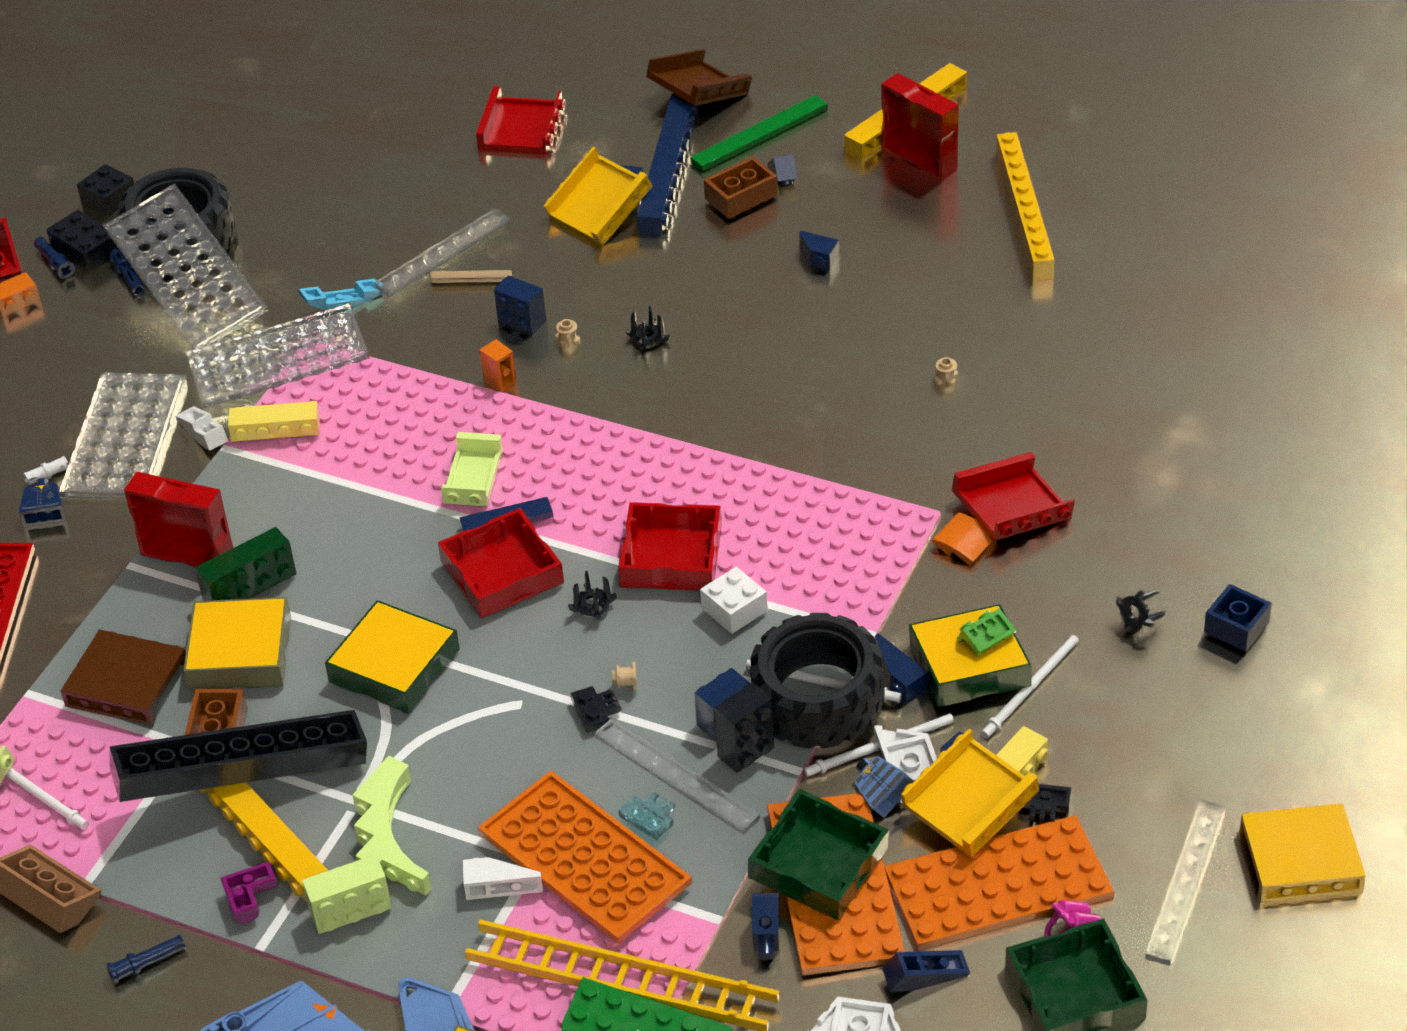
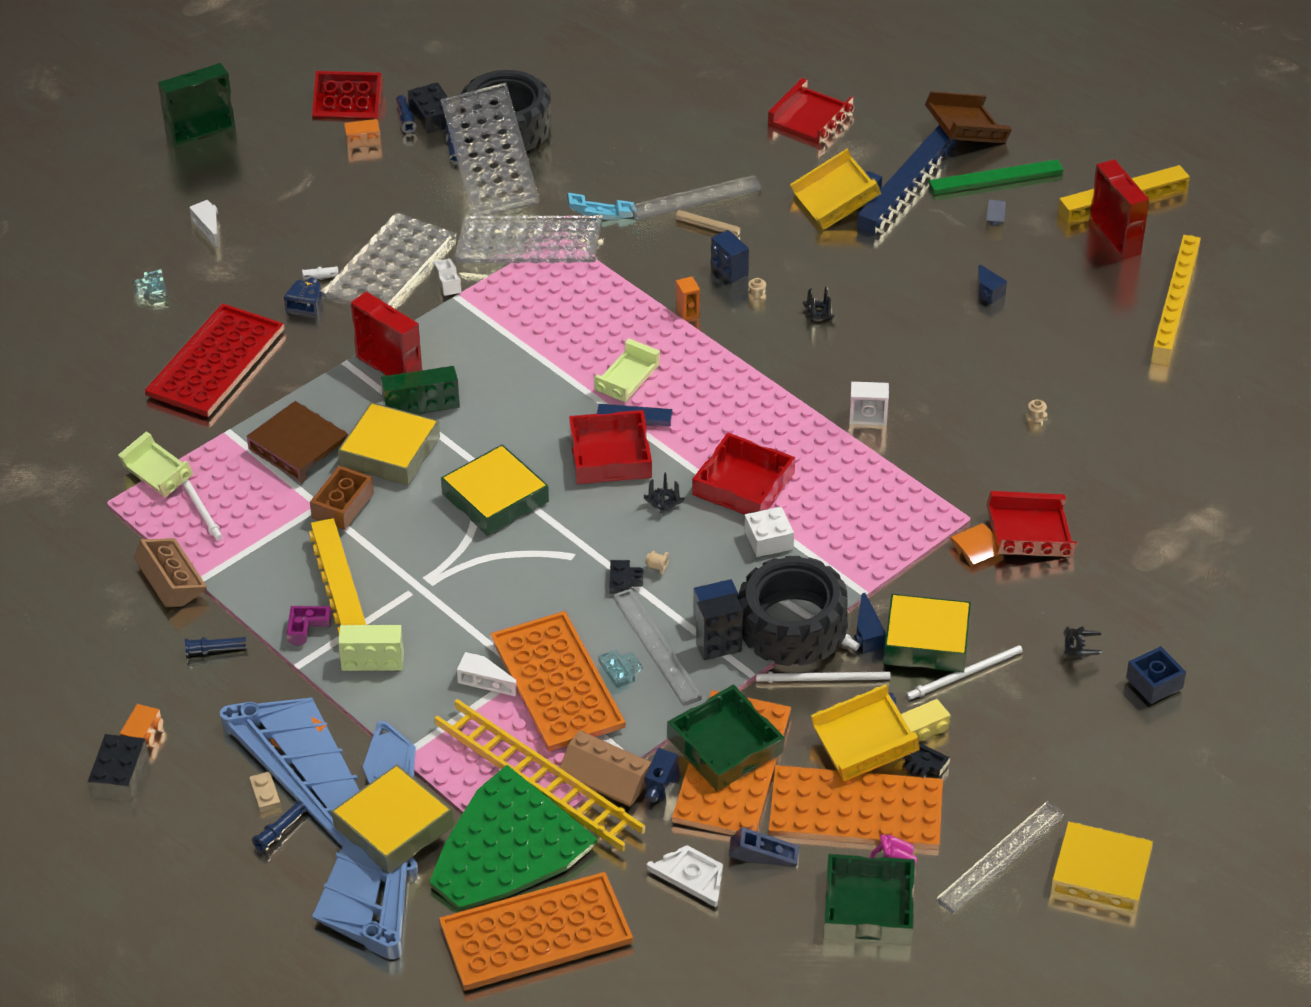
camera: 20 degrees right, 0 degrees up
black brick [76,164,134,217] -> none
black brick [109,710,367,802] -> none
light yellow brick [228,401,320,442] -> none
yellowish green arch [353,756,432,896] -> none
dark orange brick [704,156,778,219] -> none
medium blue torso [854,756,914,818] -> none
white wing [874,725,937,808] -> none
bright green bracket [957,608,1017,656] -> none
none -> medium nougat slope [560,730,651,807]
none -> white brick [849,382,889,426]

